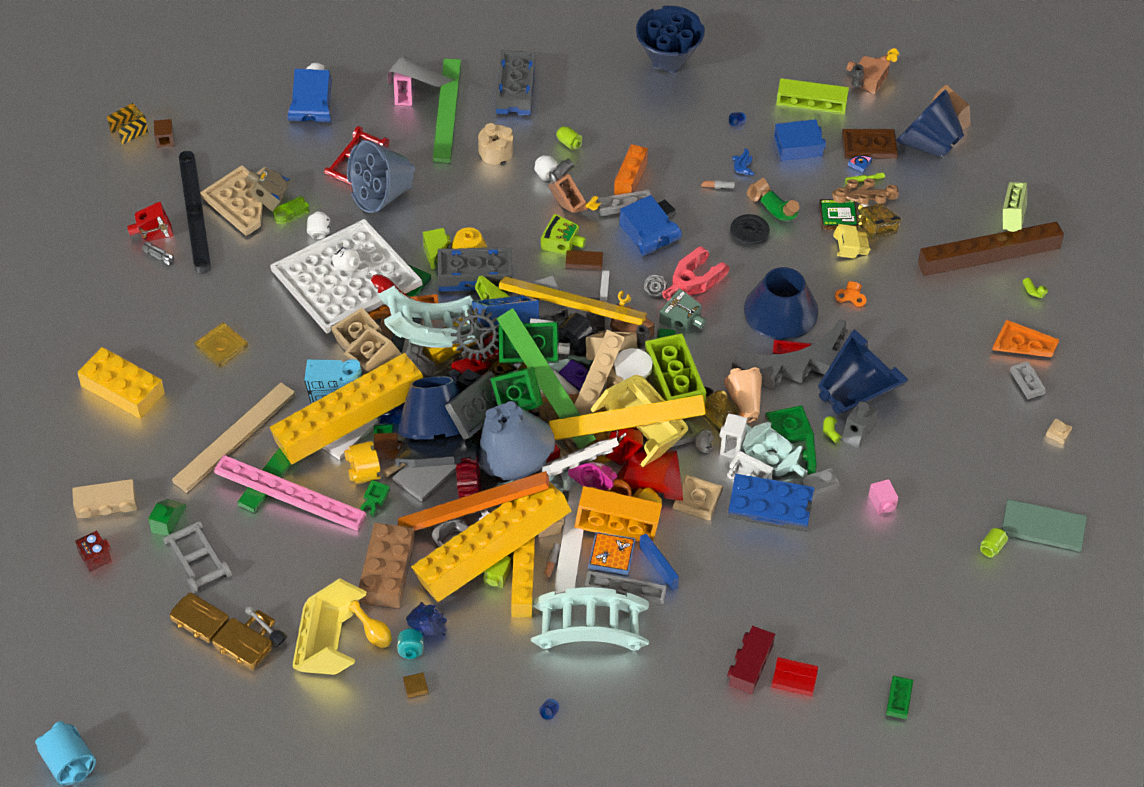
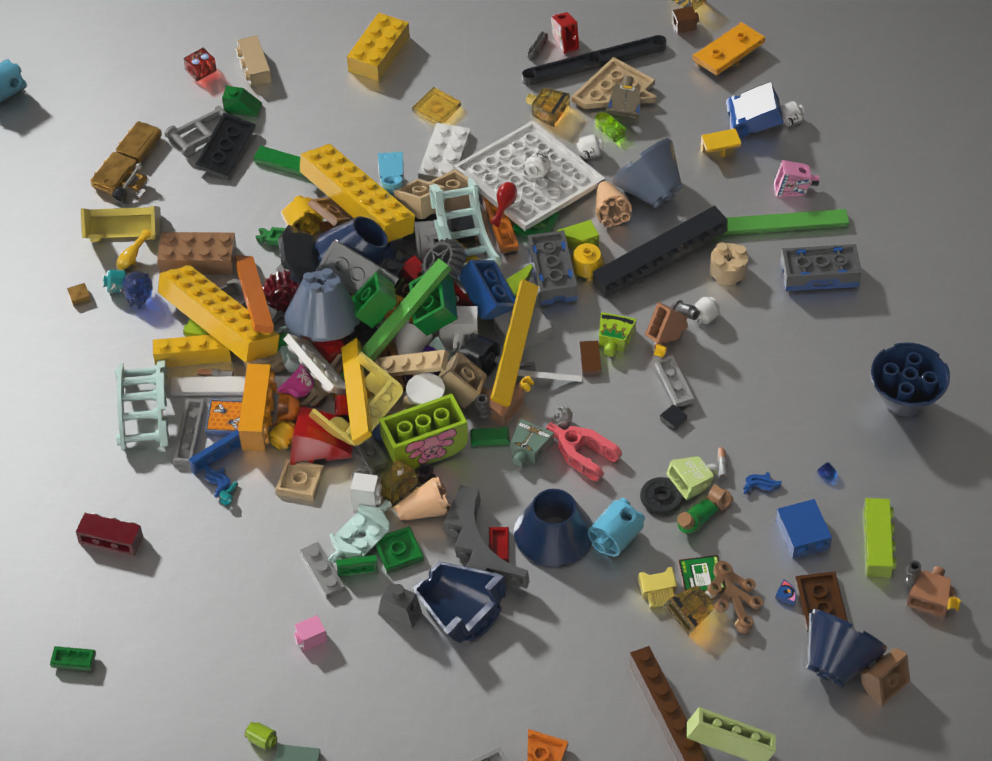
camera: 85 degrees right, 0 degrees up
tan tile [172,382,295,493] -> none
bright pink tile [214,455,366,531] -> none
red piece [324,126,390,185] -> none
light grey piece [387,56,456,87] -> none
clear blue piece [539,699,559,720] -> none
lime brick [556,126,582,150] -> none
orange brick [614,144,648,195] -> none
blue piece [619,195,682,256] -> none
white hinge [727,451,773,480] -> none
blue piece [728,473,814,532] -> none
red panel [771,657,819,697] -> none
lime arm [823,416,842,443] -> none
orange piece [835,281,867,308] -> none
lime piece [845,173,885,184] -> none
none -> black tile [195,112,256,180]
none -> blue piece [205,465,231,498]
none -> teal hand [220,481,238,506]
none -> medium nougat tile [308,198,354,226]
none -> white plate [418,123,471,180]
none -> clear yellow torso [526,88,570,127]
none -> medium azure cylinder [587,498,645,557]
none -> black brick [592,206,728,298]
none -> light nougat cone [596,181,632,227]
none -> yellowish green torso [666,456,717,500]
none -> light orange container [692,22,765,76]
none -> yellow panel [700,129,741,158]

